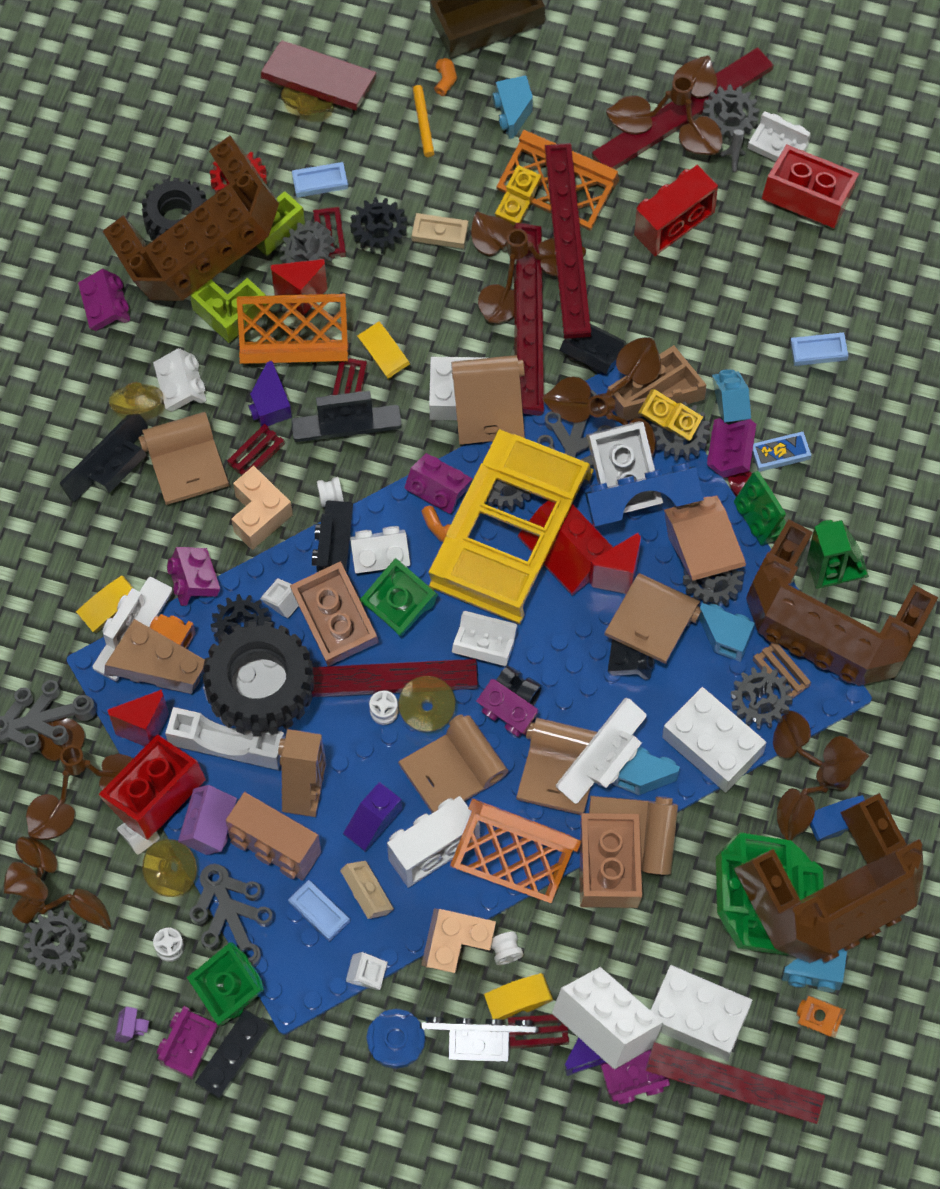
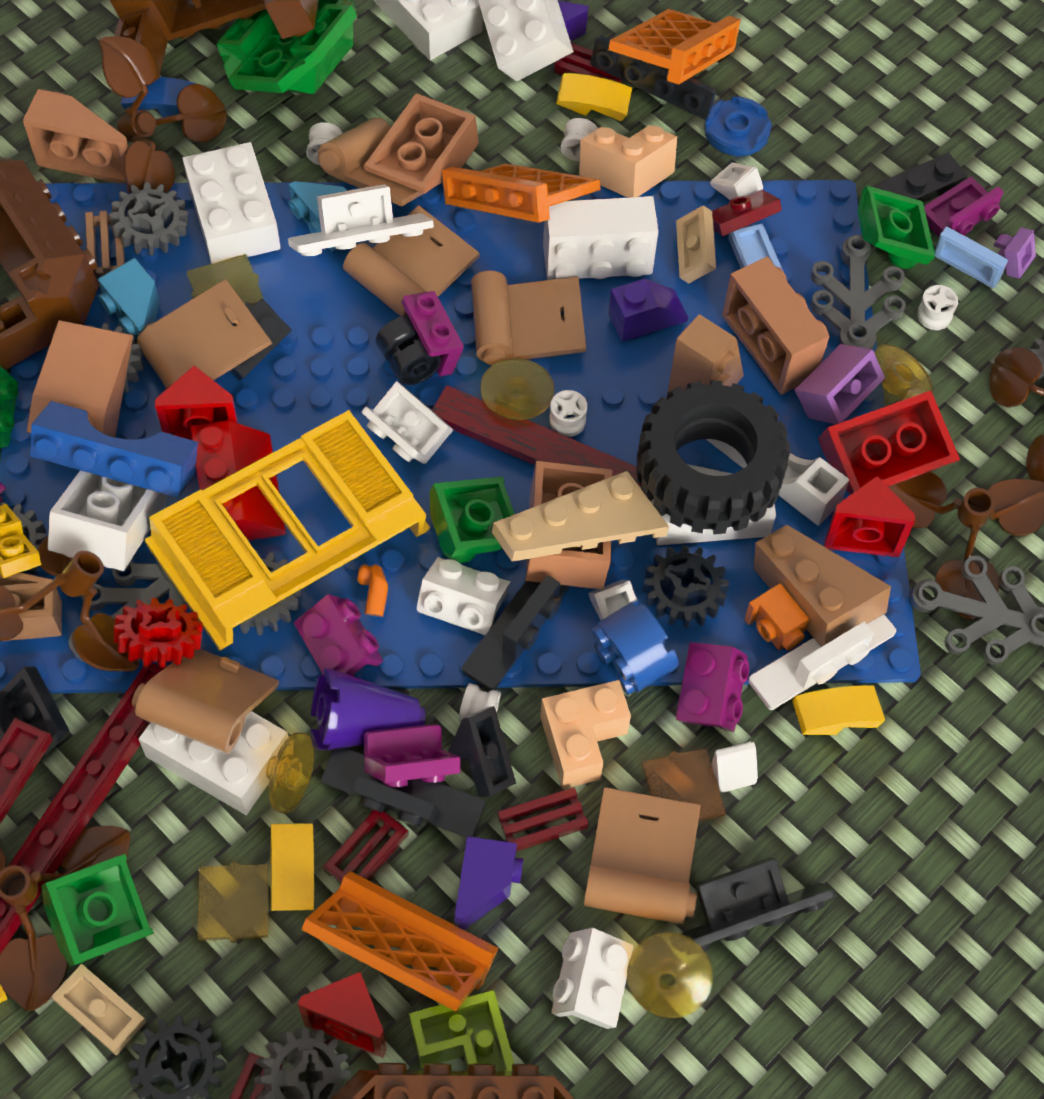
camera: 155 degrees left, 5 degrees down
none -> nougat slope [23,89,128,183]
none -> green slope [41,854,154,967]
none -> red gear [113,598,203,668]
none -> clear yellow piece [186,254,264,306]
none -> clear yellow piece [198,862,269,943]
none -> clear yellow dish [266,732,314,814]
none -> white wheel [307,123,343,165]
none -> dark purple cone [310,668,425,751]
none -> magenta bracket [364,724,460,787]
none -> black slope [448,706,516,798]
none -> tan wing [492,471,669,561]
none -> blue brick [591,599,679,695]
none -> orange fence [608,9,741,85]
none -> clear orange piece [642,748,726,822]
none -> white slope [711,742,758,792]
none -> dark red plate [712,190,782,236]
none -> light blue tile [934,226,1008,288]

